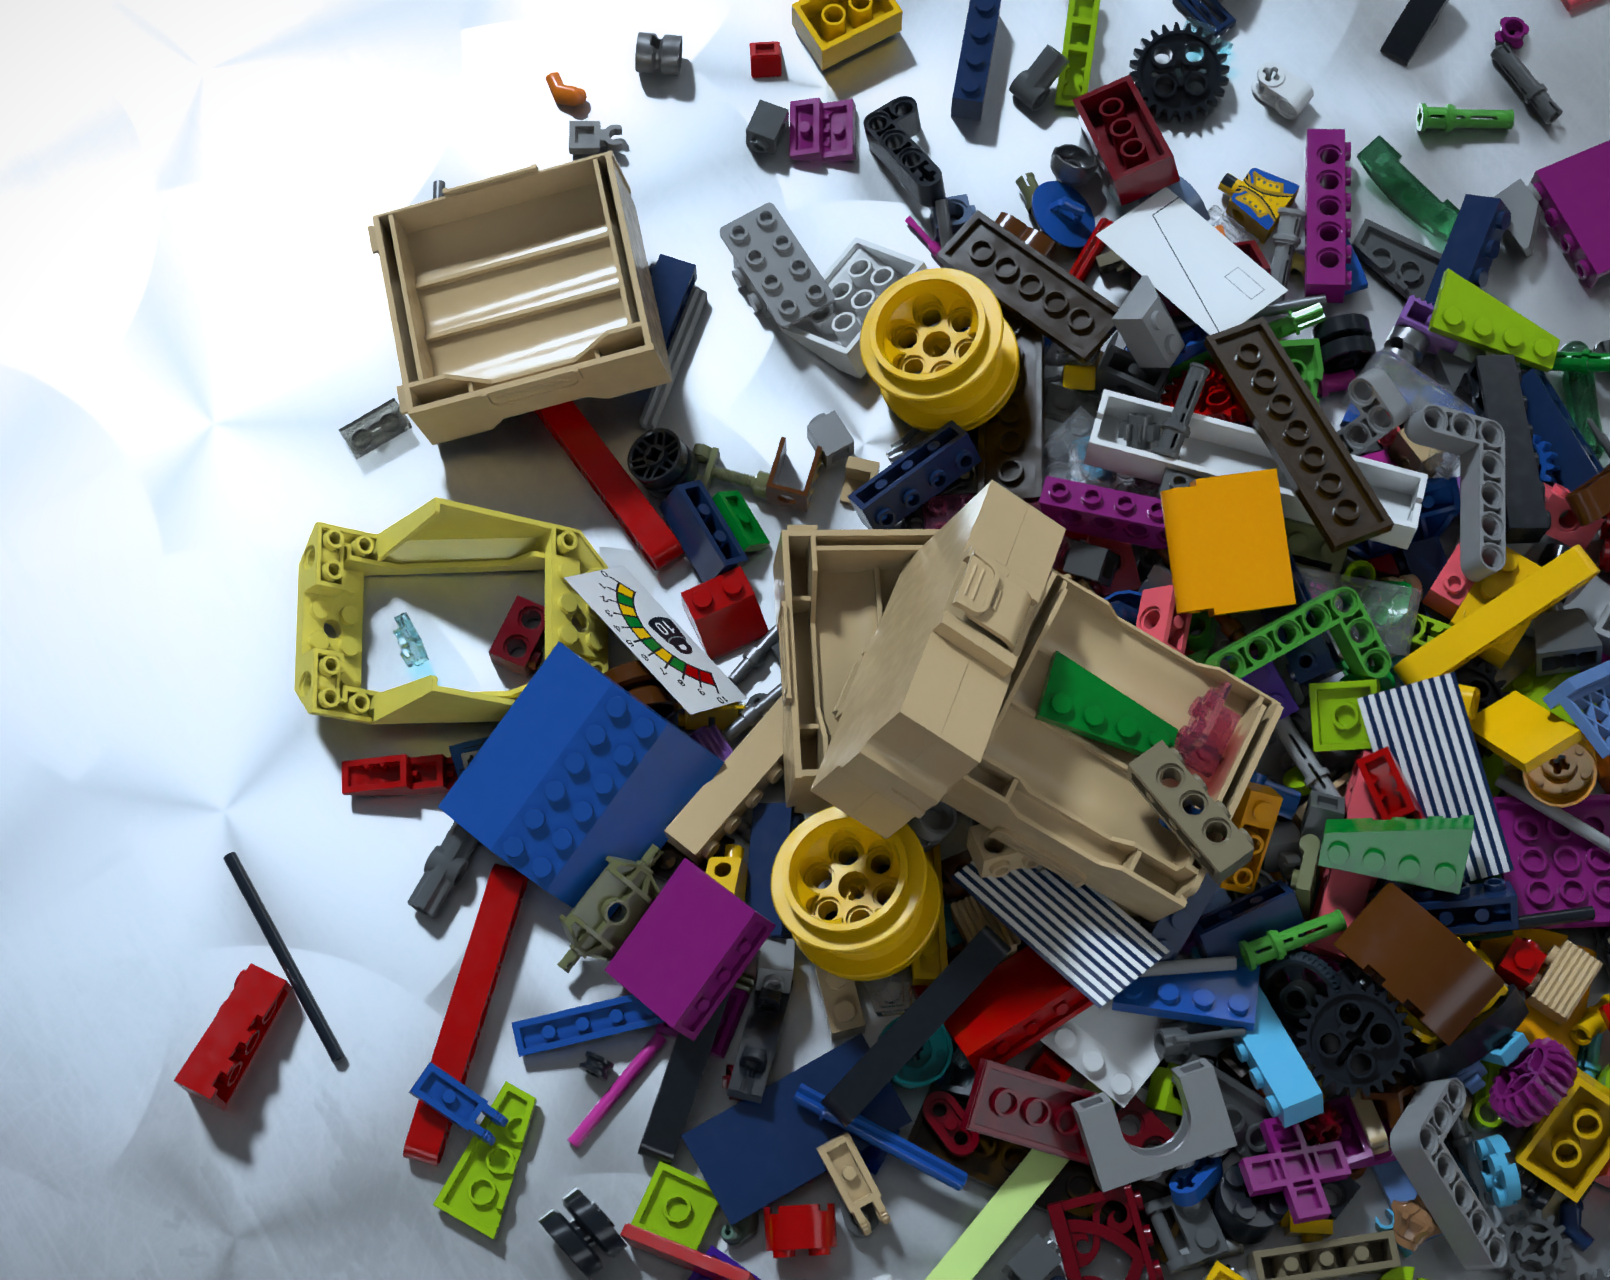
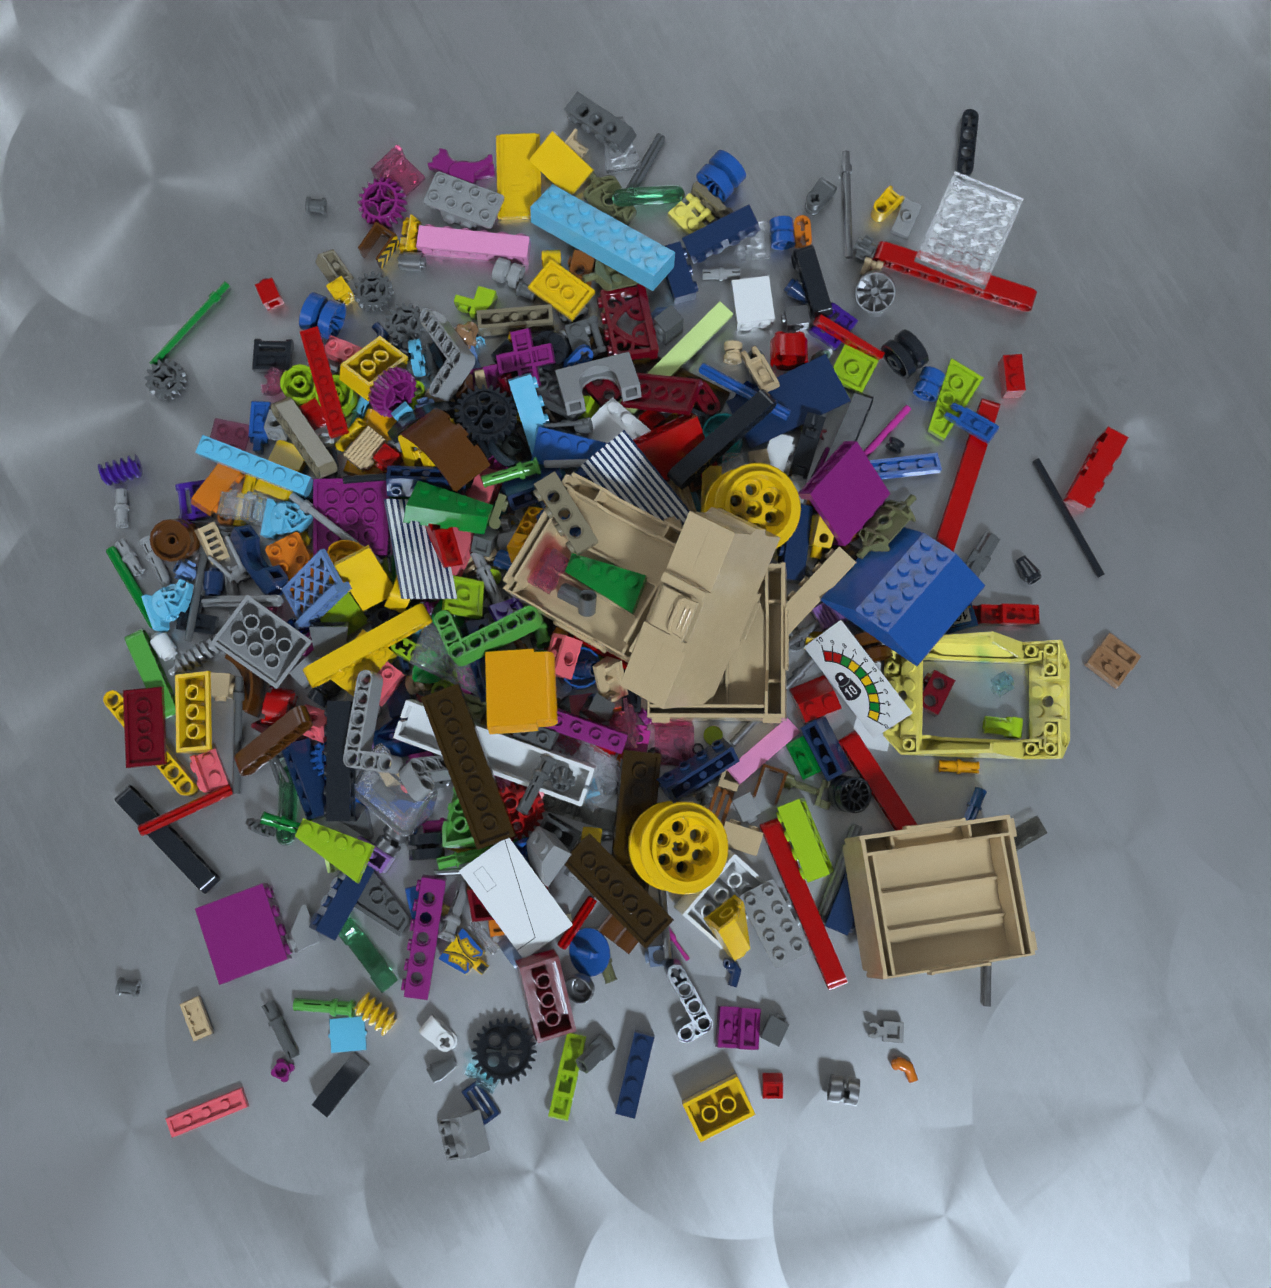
camera: 170 degrees left, 10 degrees up
none -> medium azure piece [328,1016,368,1053]
none -> yellow piece [354,992,398,1036]
none -> dark grey cone [426,1056,457,1083]
none -> dark grey piece [557,582,597,617]
none -> yellow slope [703,894,750,961]
none -> dark orange tile [709,786,735,826]
none -> tan wheel [723,340,743,365]
none -> dark blue arm [723,957,741,987]
none -> tan brick [724,819,764,856]
none -> bright pink slope [727,717,800,784]
none -> red beam [760,817,848,991]
none -> white slope [767,434,796,473]
none -> lime slope [776,798,834,883]
none -> blue wheel [913,366,945,402]
none -> blue axle [964,787,987,821]
none -> lime piece [982,716,1023,739]
none -> red brick [998,354,1026,399]
none -> black cone [1016,555,1042,585]
none -> medium nougat slope [1085,633,1141,689]

